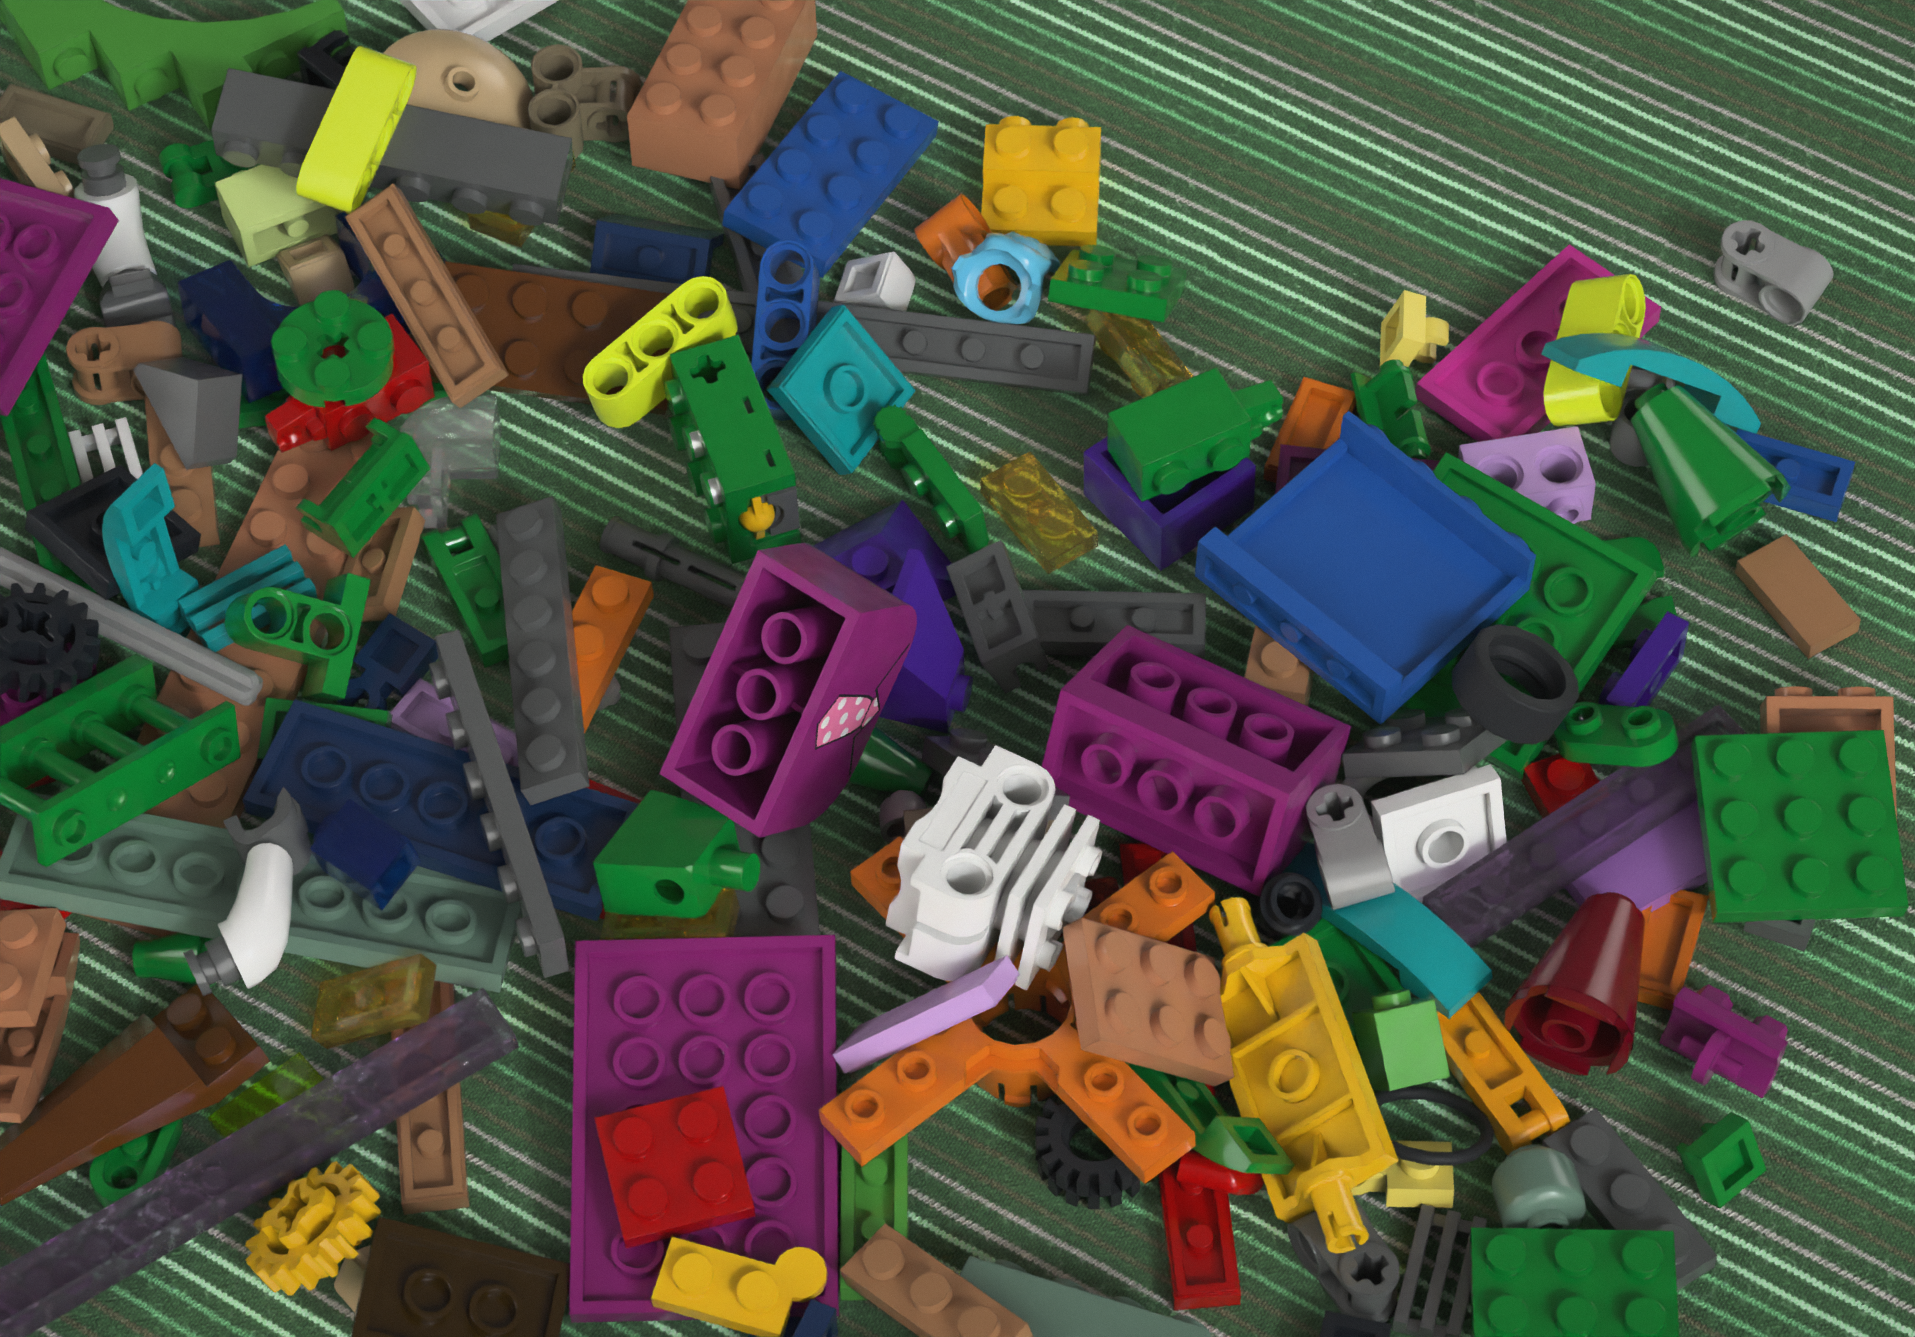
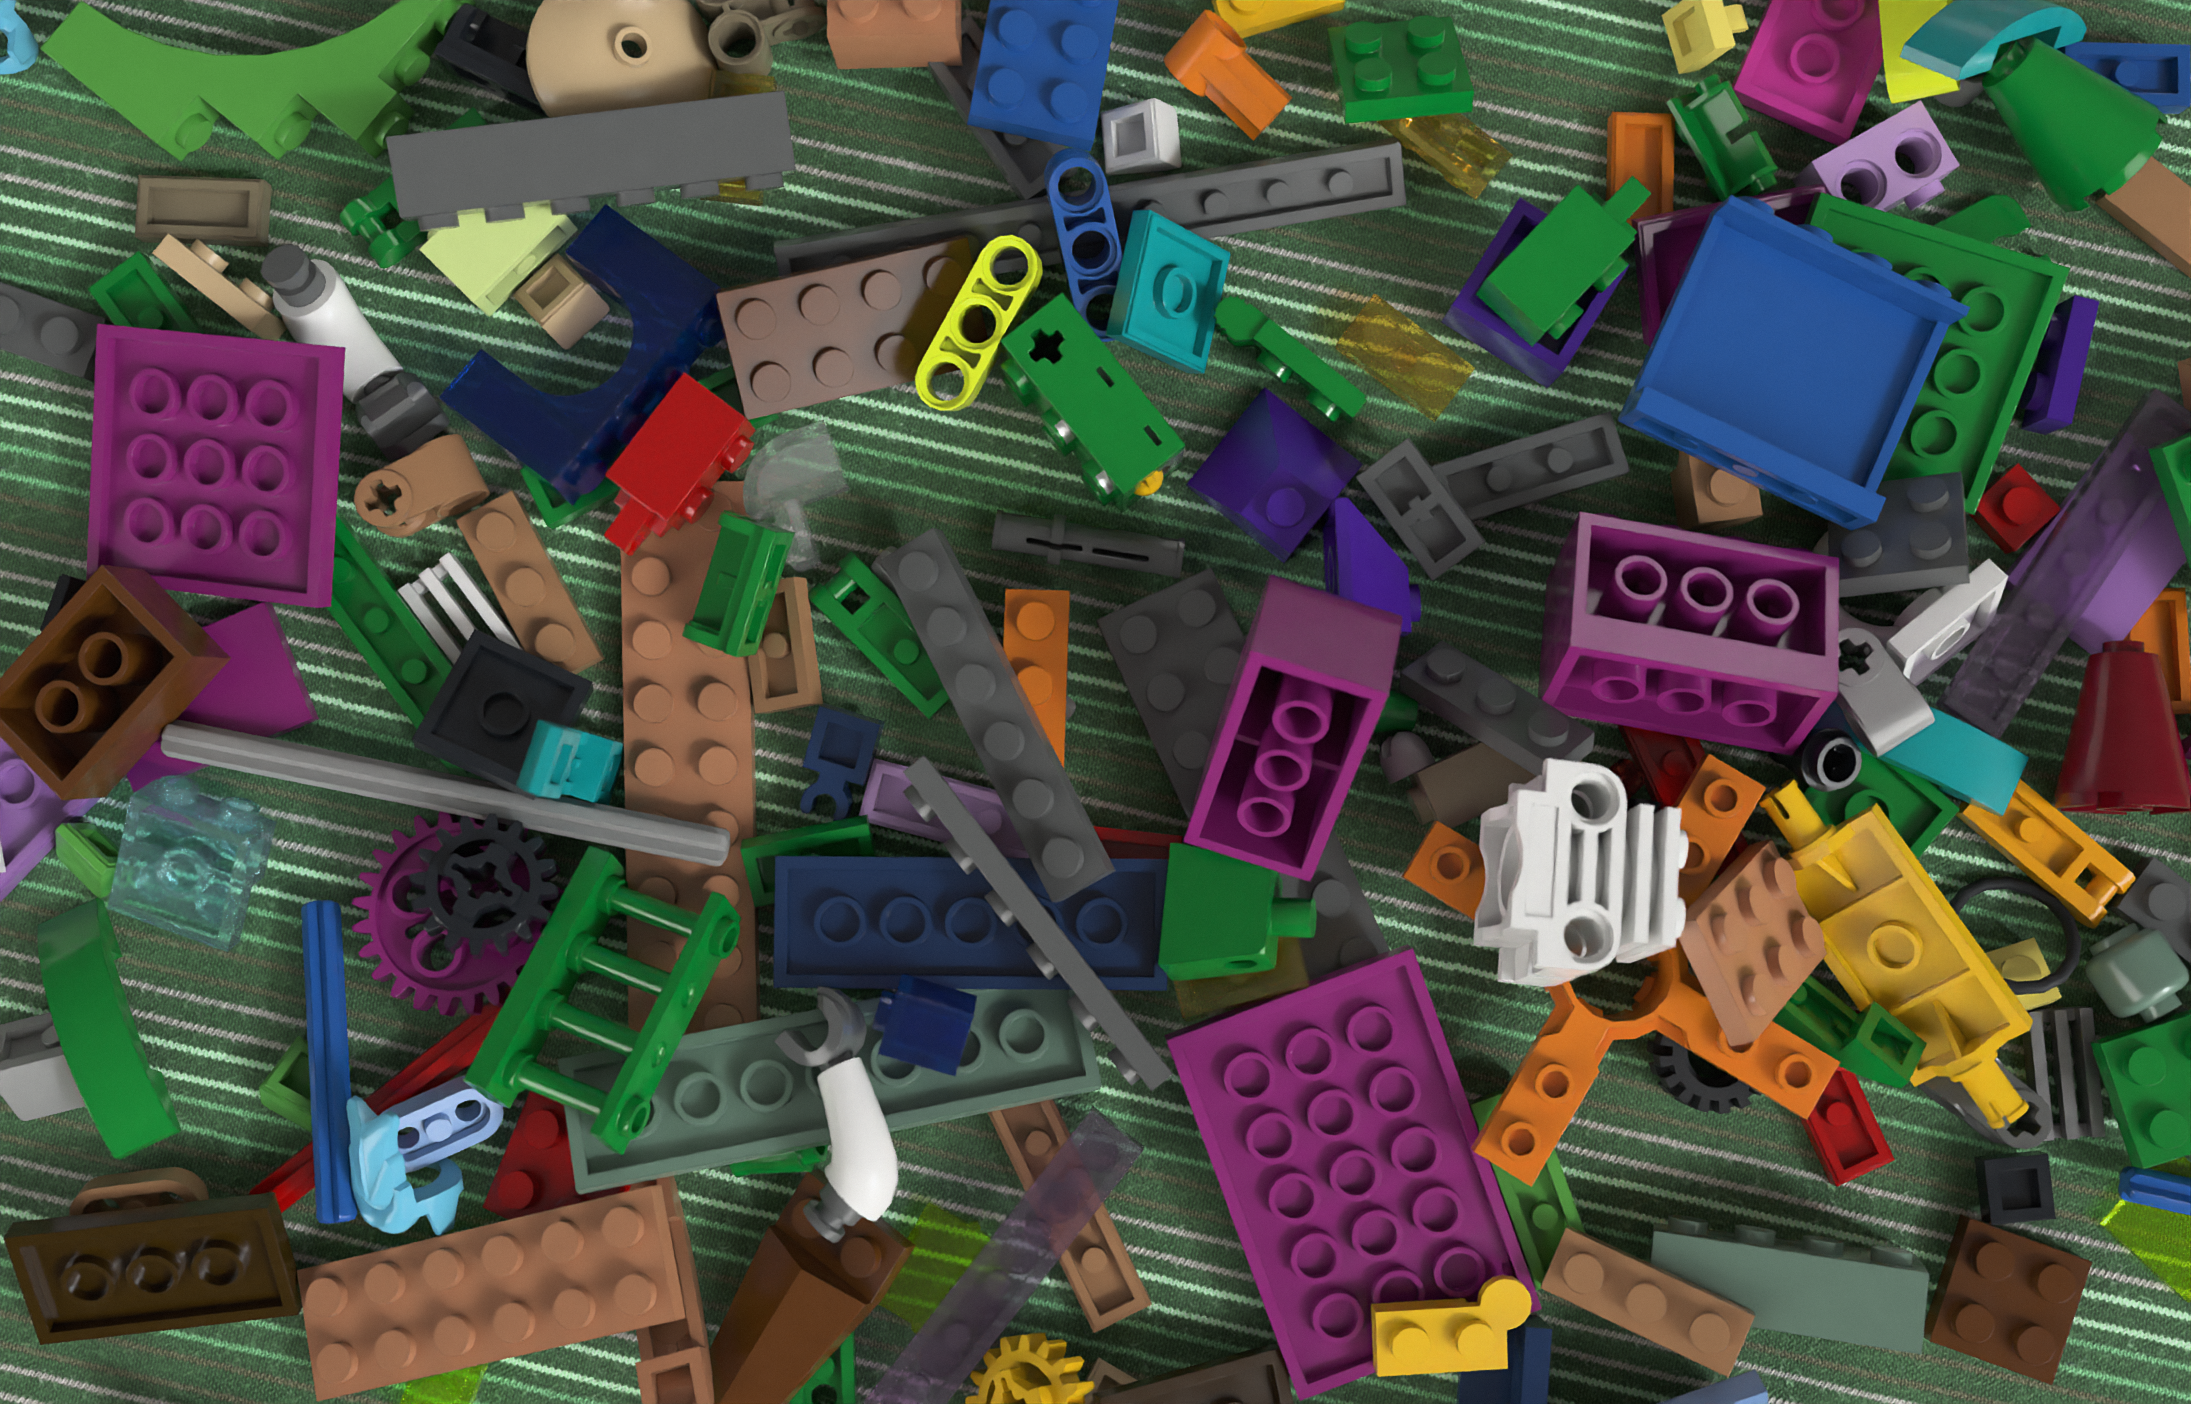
camera: 25 degrees left, 30 degrees up
dark grey slope [133,357,242,470] -> none
teal tile [178,544,318,652] -> none
green tile [225,573,371,704] -> none
green plate [271,290,395,408] -> none
neon yellow beam [296,45,417,214] -> none
clear yellow plate [311,953,437,1049] -> none
medium nougat tile [345,184,509,408] -> none
dark blue panel [590,214,724,284] -> none
red plate [594,1086,756,1249] -> none
lavender tile [833,955,1019,1074] -> none
medium azure hair [951,231,1061,325] -> none
bright green brick [1352,989,1450,1091] -> none
black tyre [1452,624,1579,745] -> none
green plate [1554,702,1679,767] -> none

